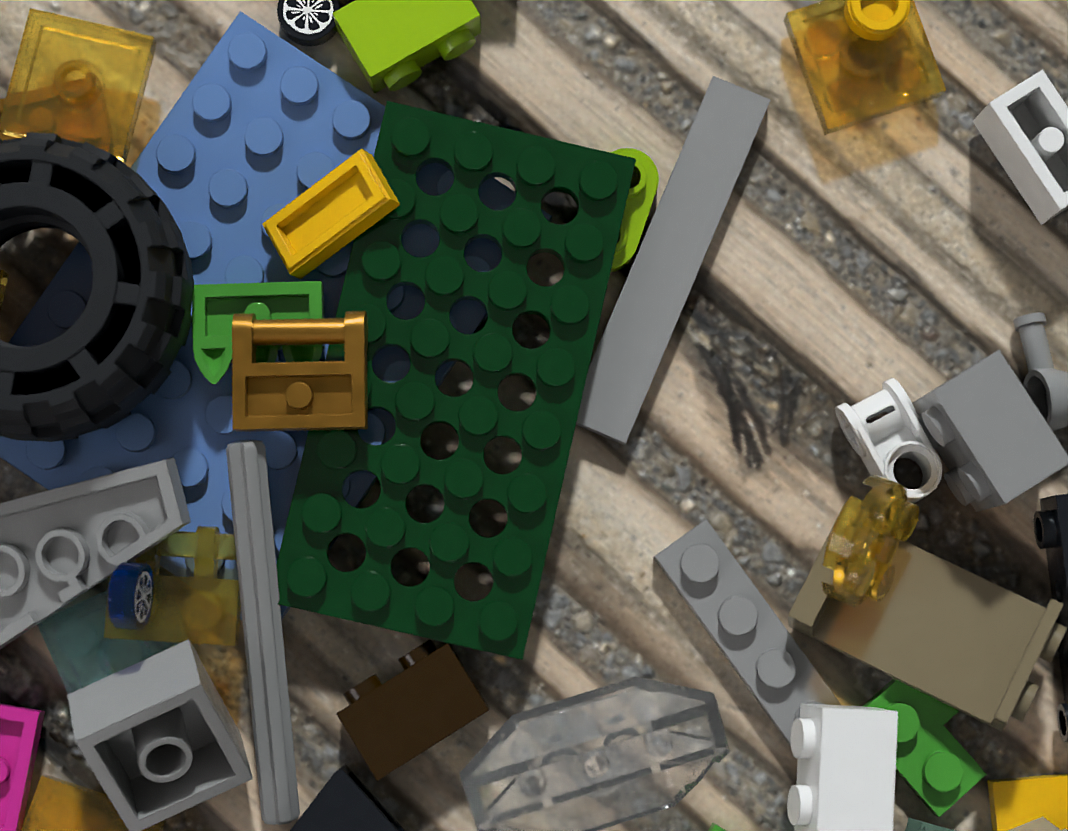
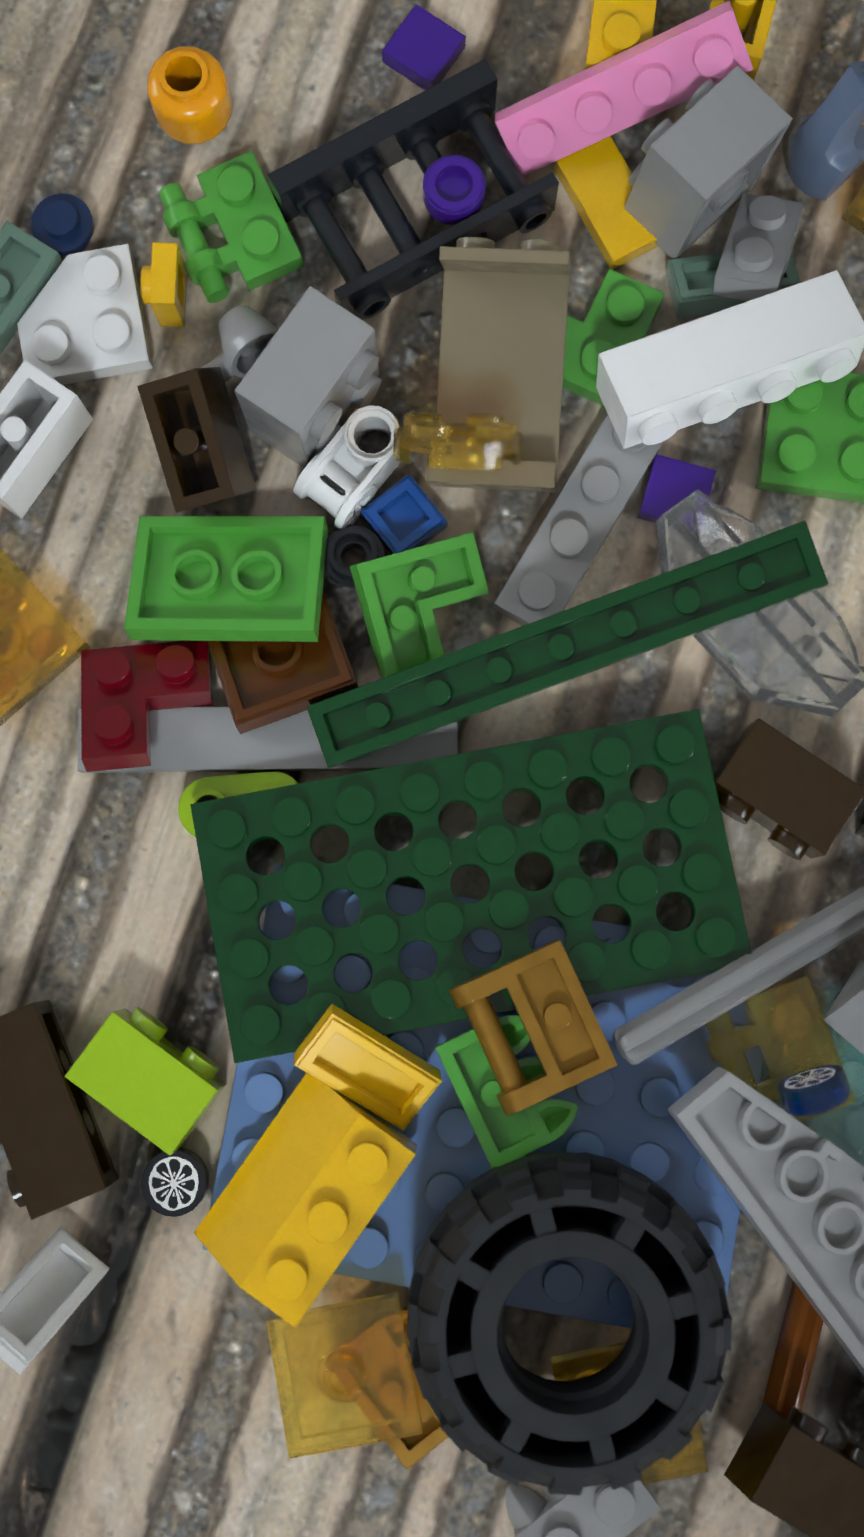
camera: 105 degrees left, 0 degrees up
none -> dark red plate [81,641,213,772]
none -> bright green plate [124,516,328,642]
none -> dark brown brick [137,367,256,513]
none -> yellow slope [194,1073,417,1327]
none -> reddish brown plate [207,592,358,734]
none -> dark green plate [307,520,829,768]
none -> black plate [325,525,385,588]
none -> bright green plate [350,532,489,679]
none -> blue tile [360,474,447,554]
none -> dark purple tile [637,454,716,535]

